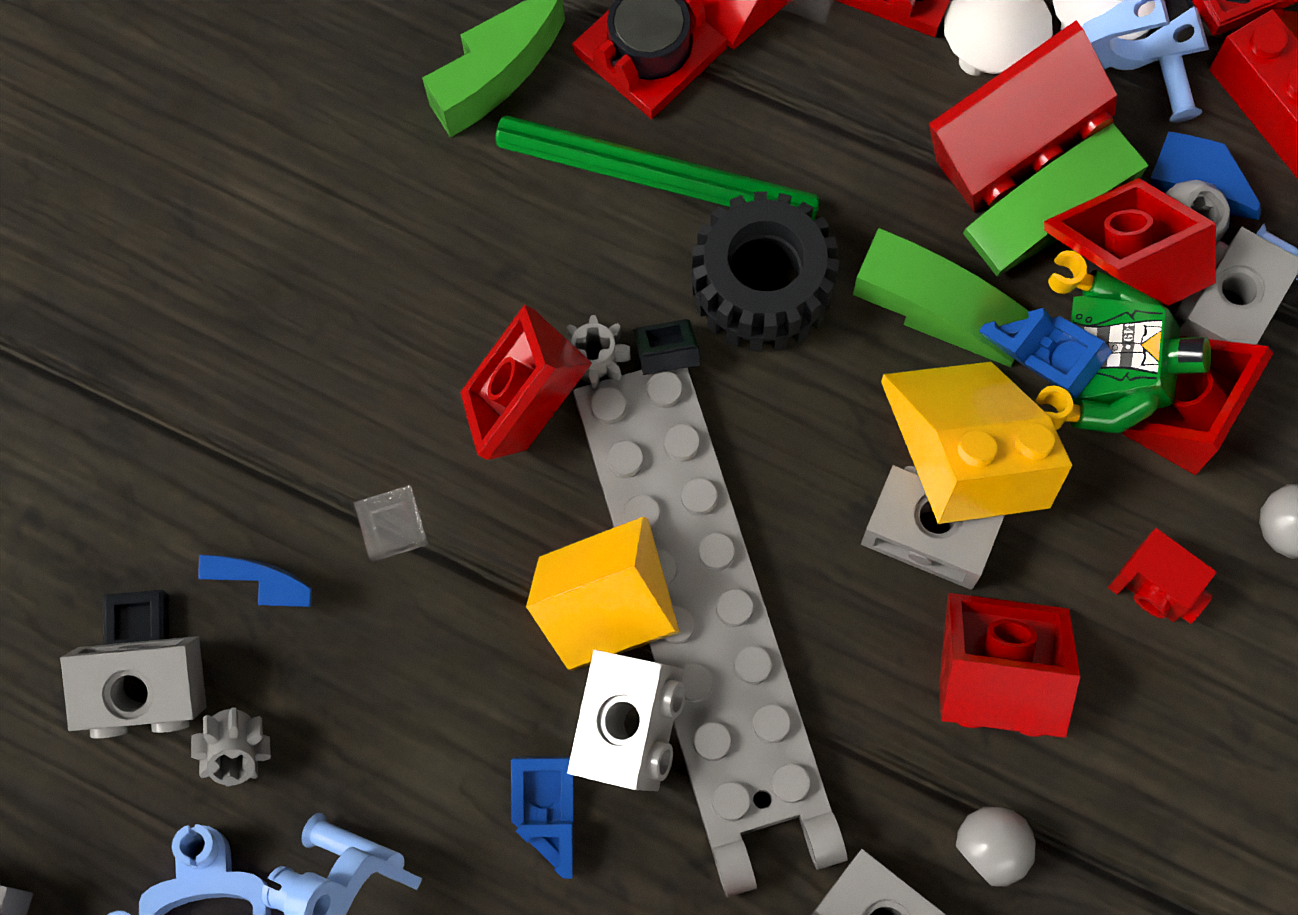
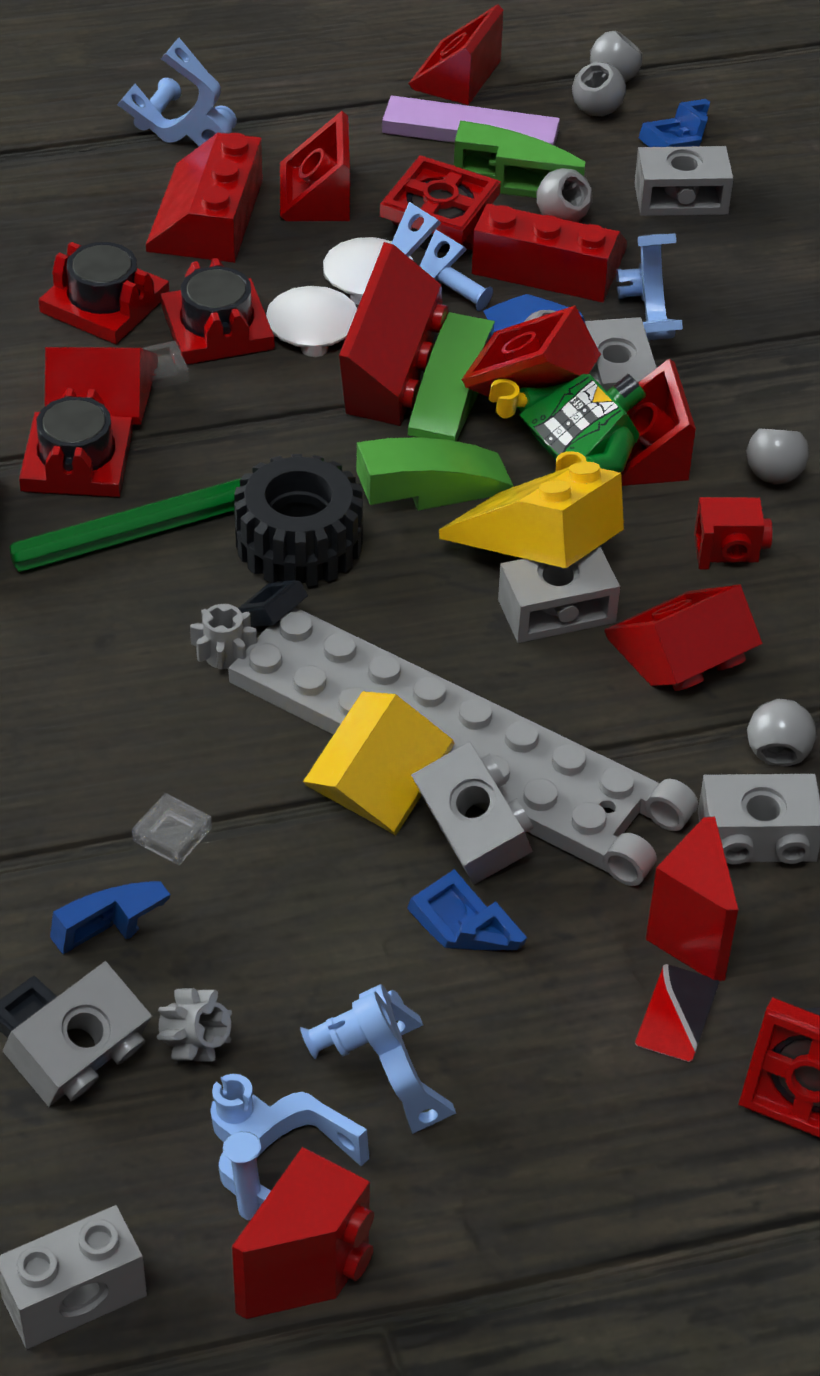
camera: 45 degrees left, 25 degrees down
red slope [460,304,592,460] -> none
blue slope [979,308,1112,399] -> none

